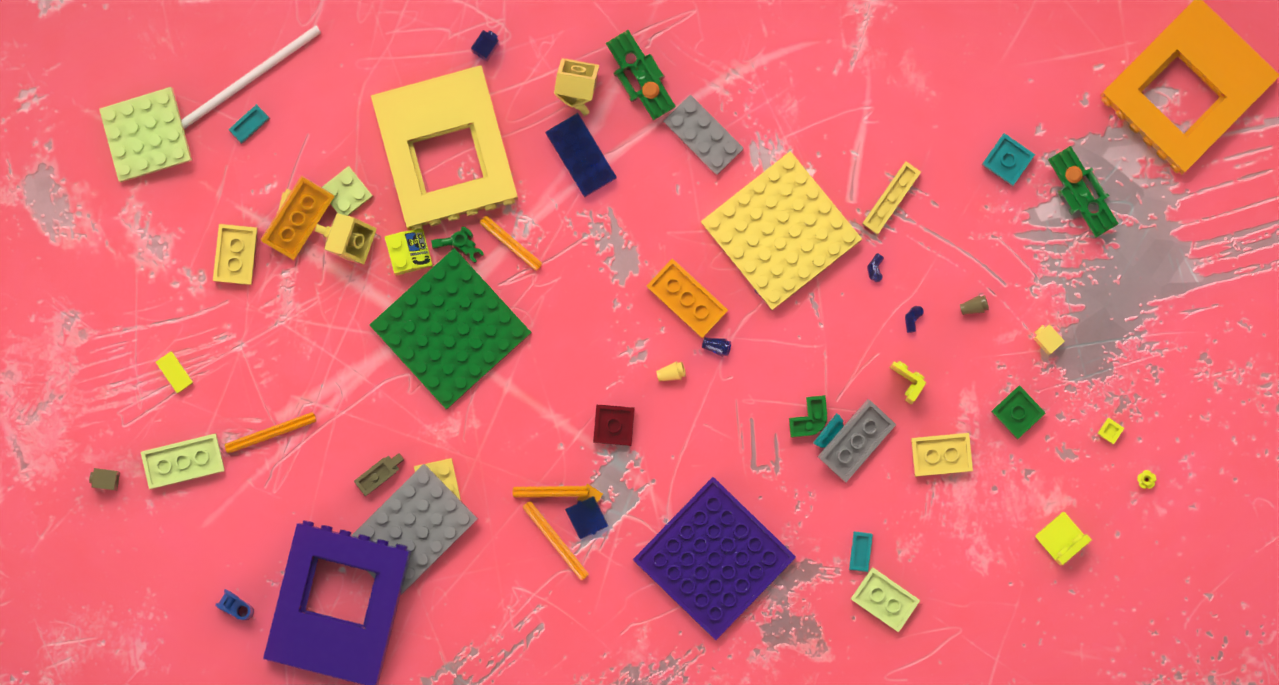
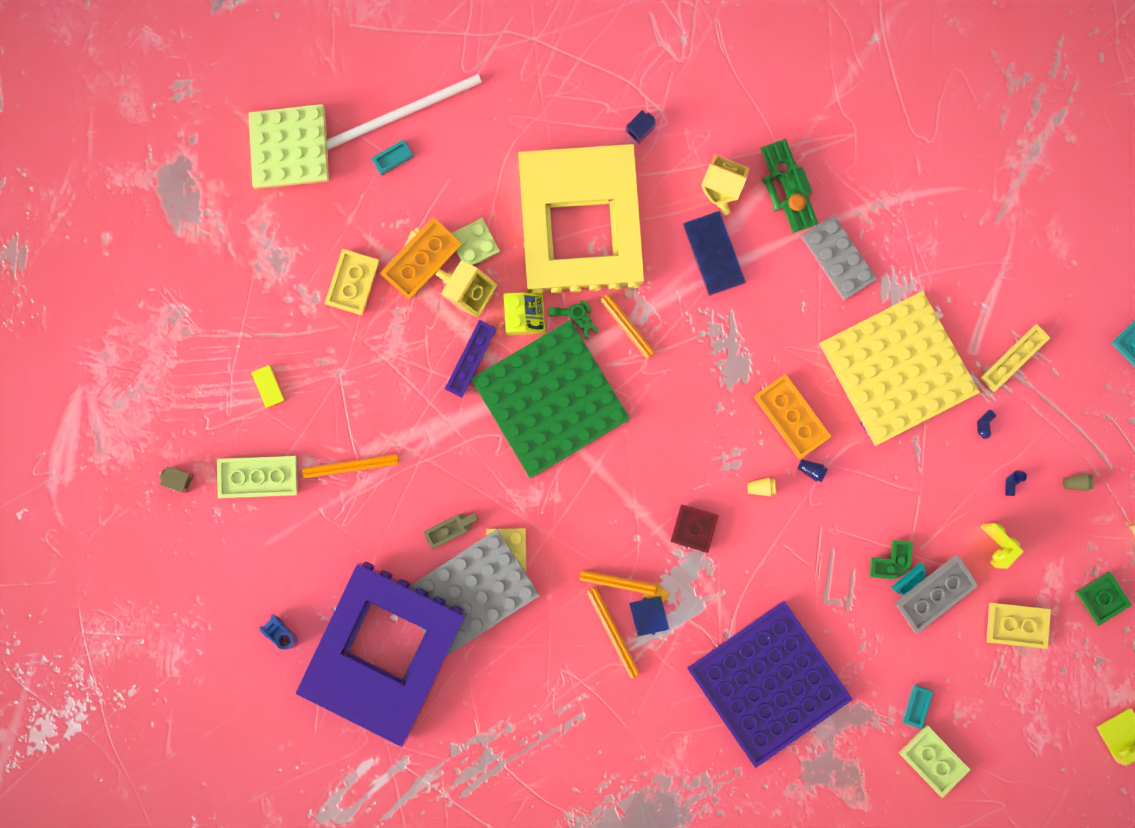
camera: 10 degrees right, 0 degrees up
none -> dark purple plate [445,320,497,398]

